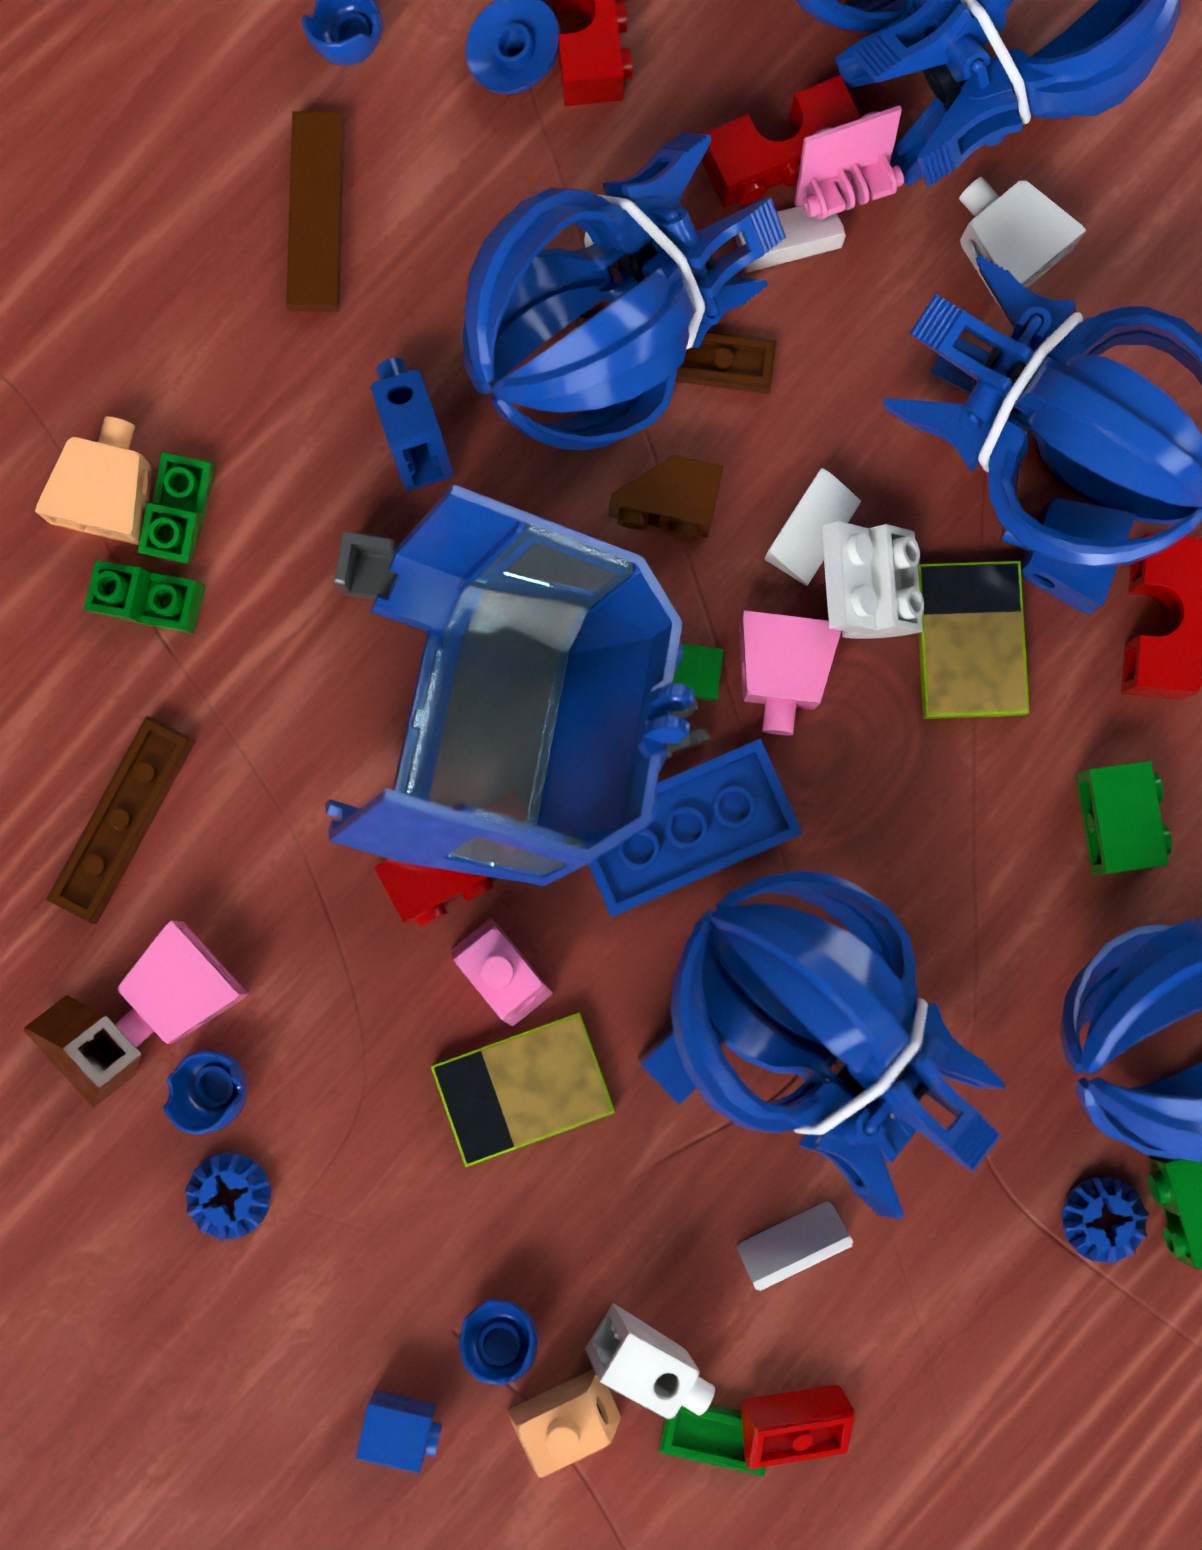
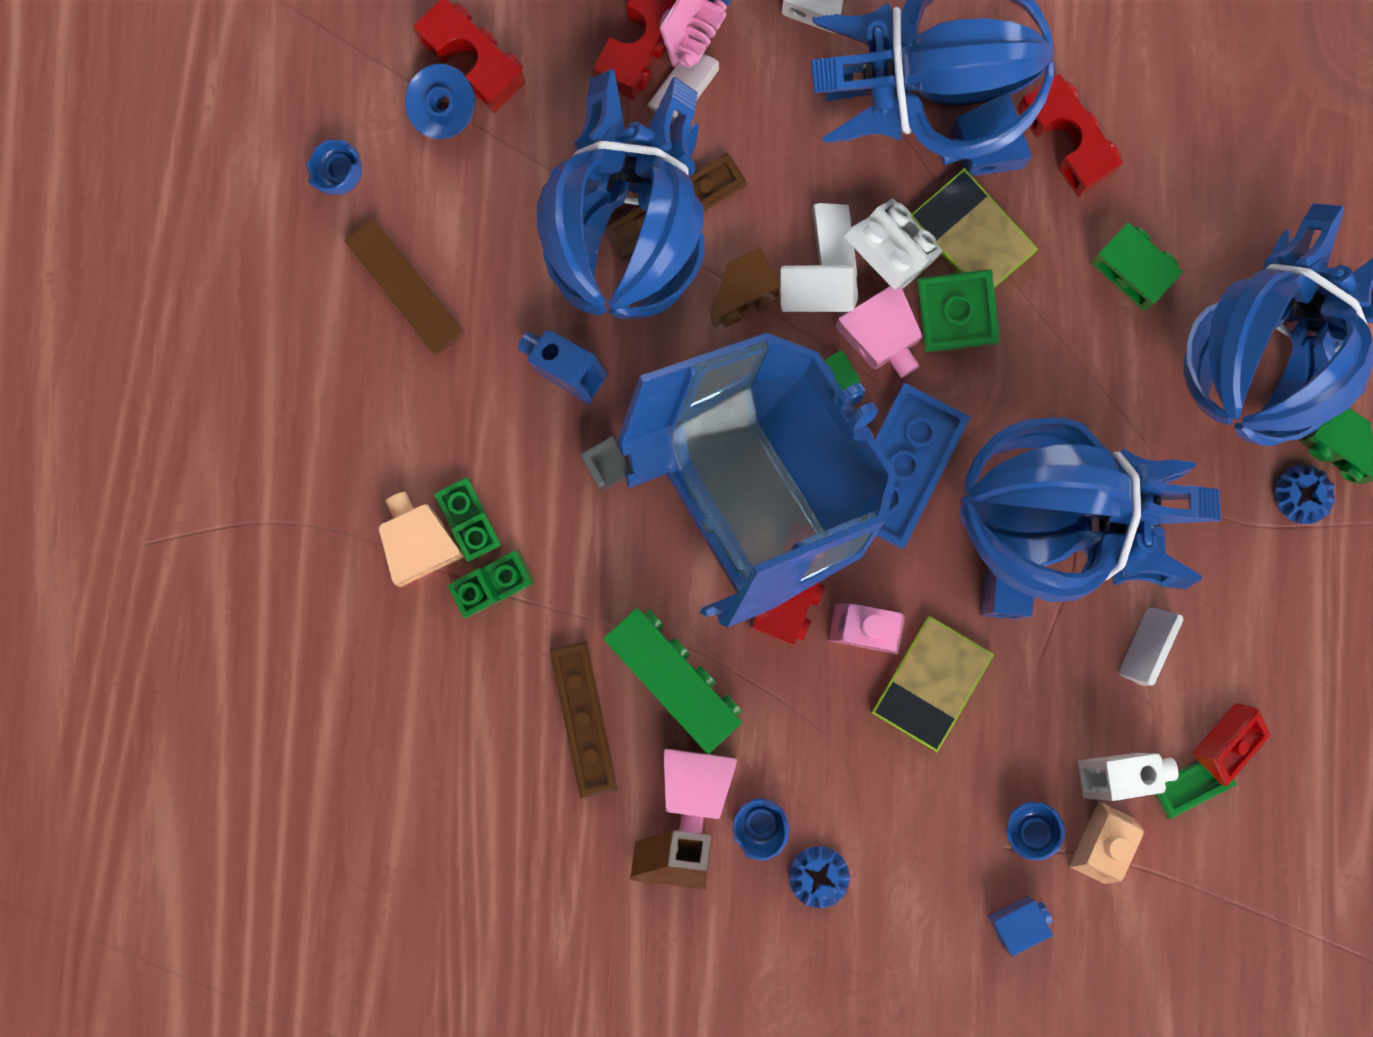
camera: 35 degrees left, 0 degrees up
none -> green brick [603,608,743,754]
none -> white slope [781,265,859,312]
none -> green tile [918,269,1000,353]

